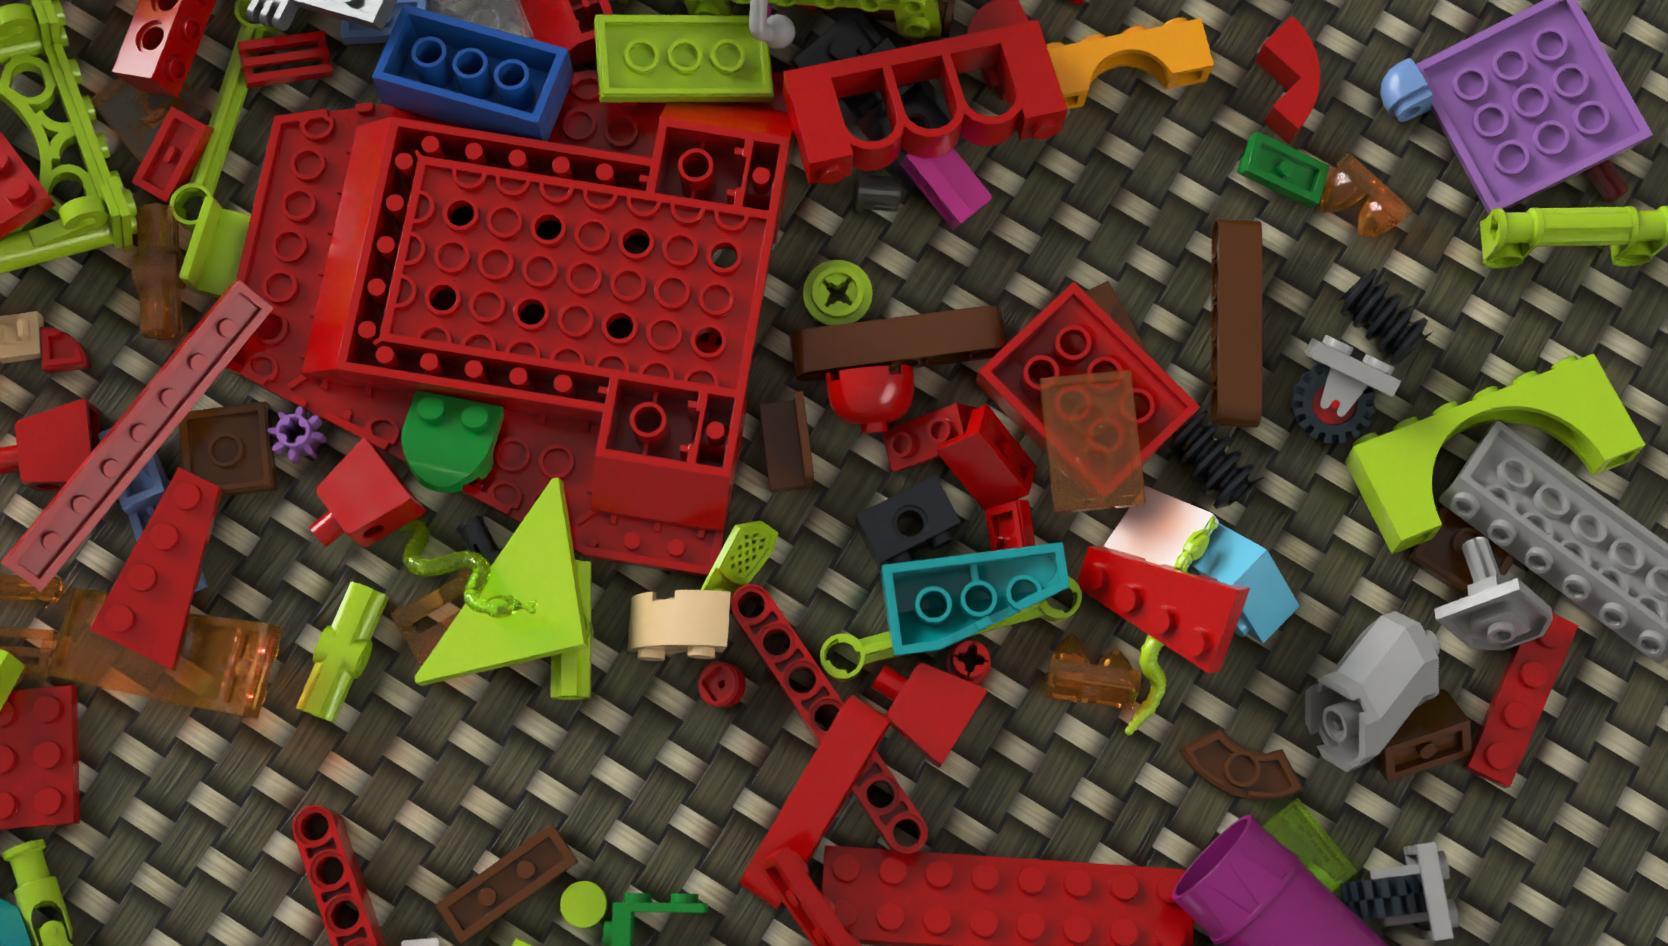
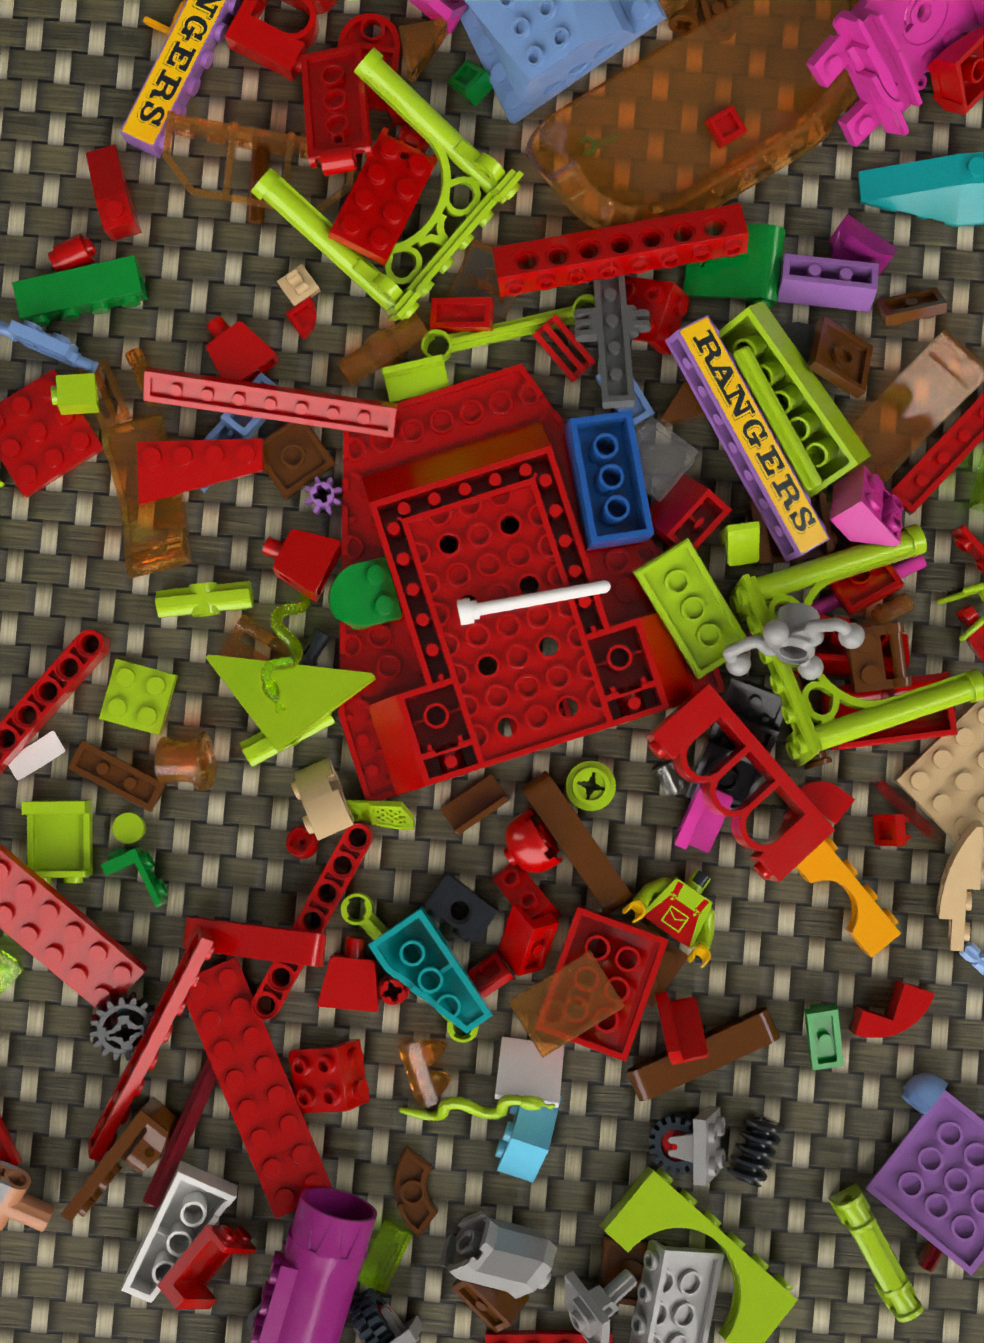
camera: 70 degrees right, 10 degrees up
red wing [1077,545,1250,673] -> none
black piece [1167,410,1264,509] -> none
clear orange tile [1320,152,1413,236] -> none
none -> lime plate [99,659,178,735]
none -> clear orange piece [155,731,217,791]
none -> red bracket [288,1039,370,1113]
none -> white piece [457,580,611,625]
none -> torso [622,868,715,968]
none -> red panel [655,992,709,1065]

